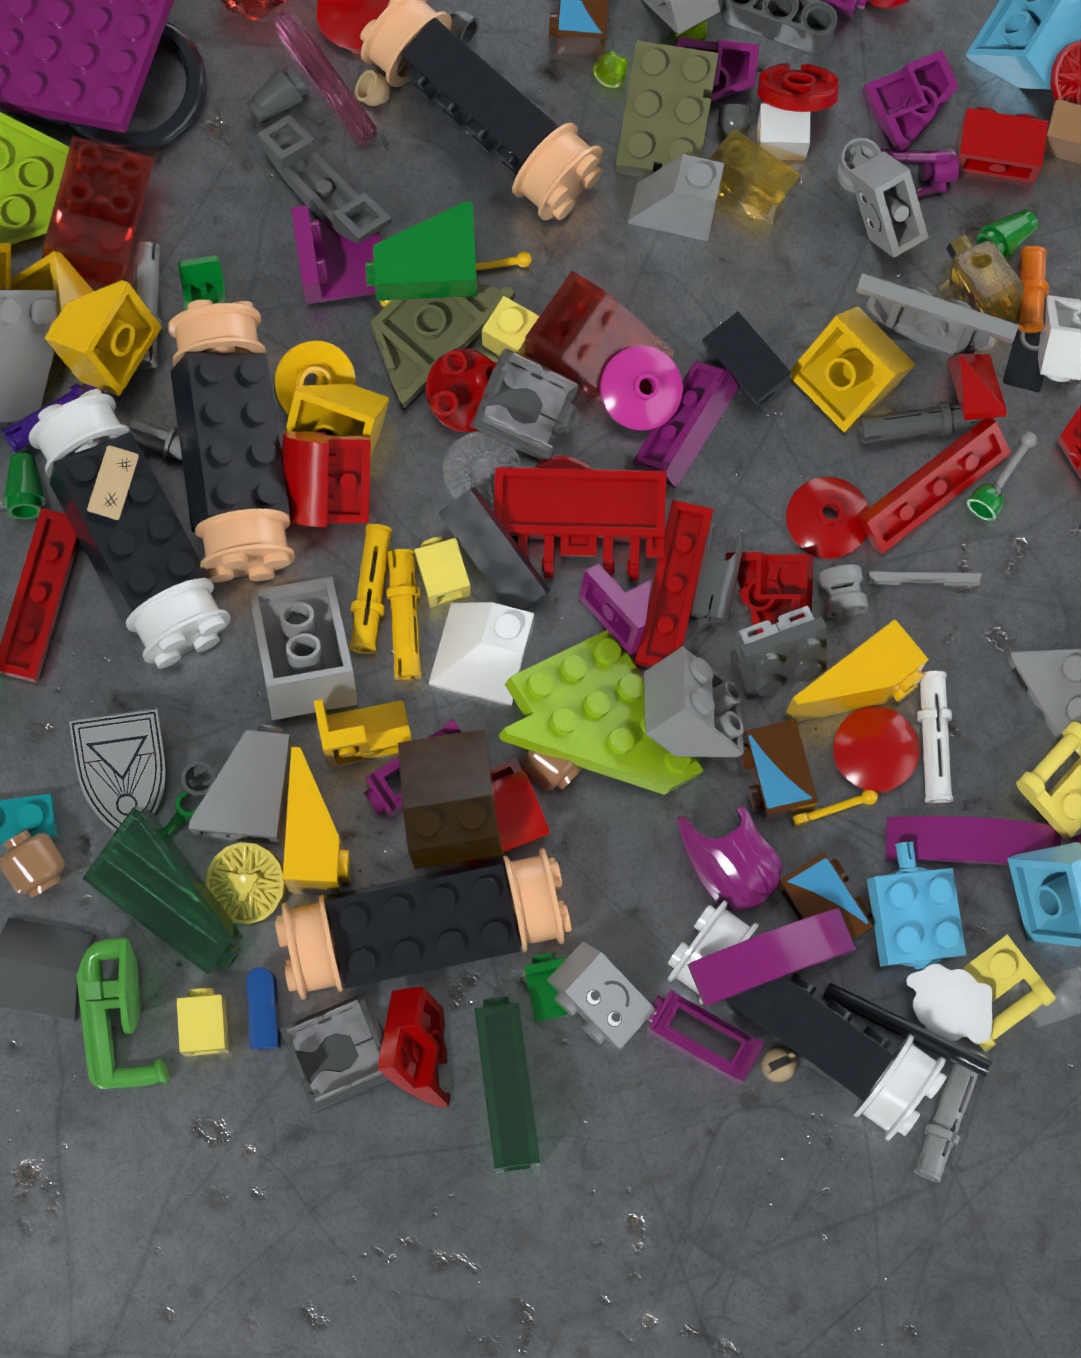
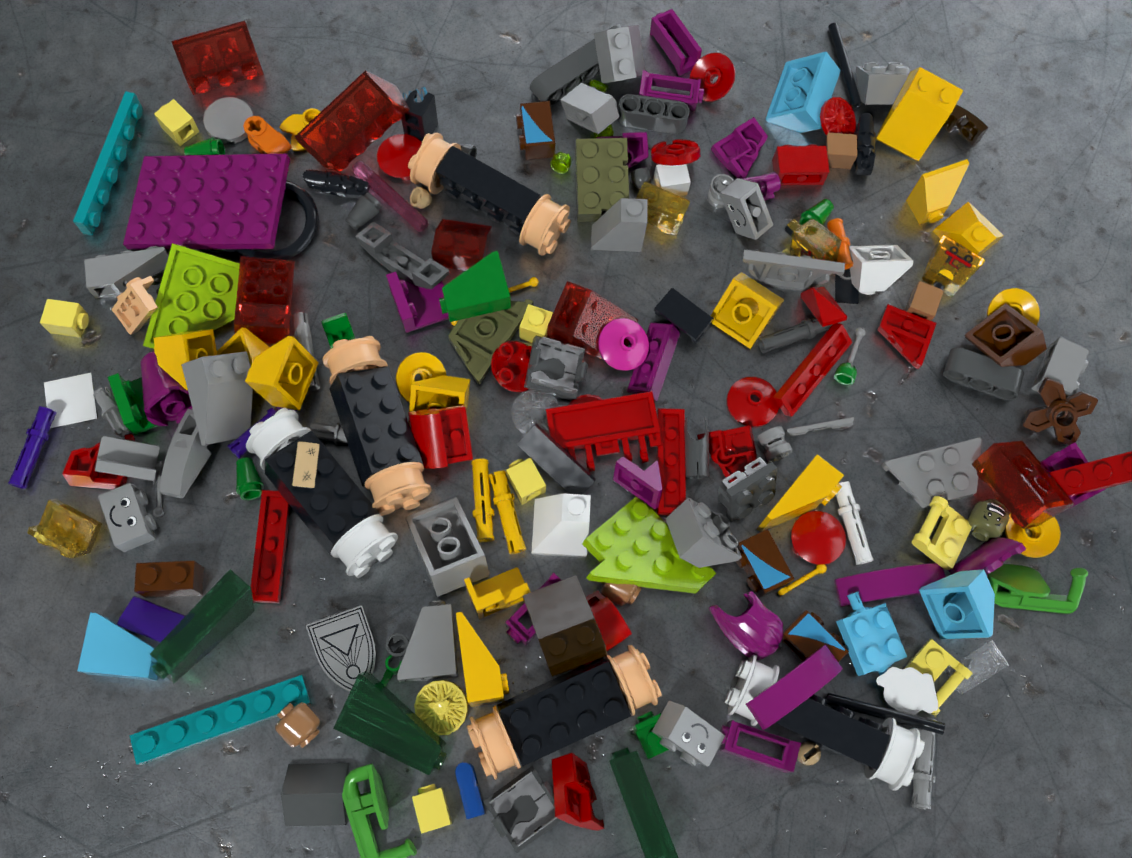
camera: 15 degrees left, 5 degrees down
none -> black hinge [303,169,370,199]
none -> clear red slope [431,219,492,271]

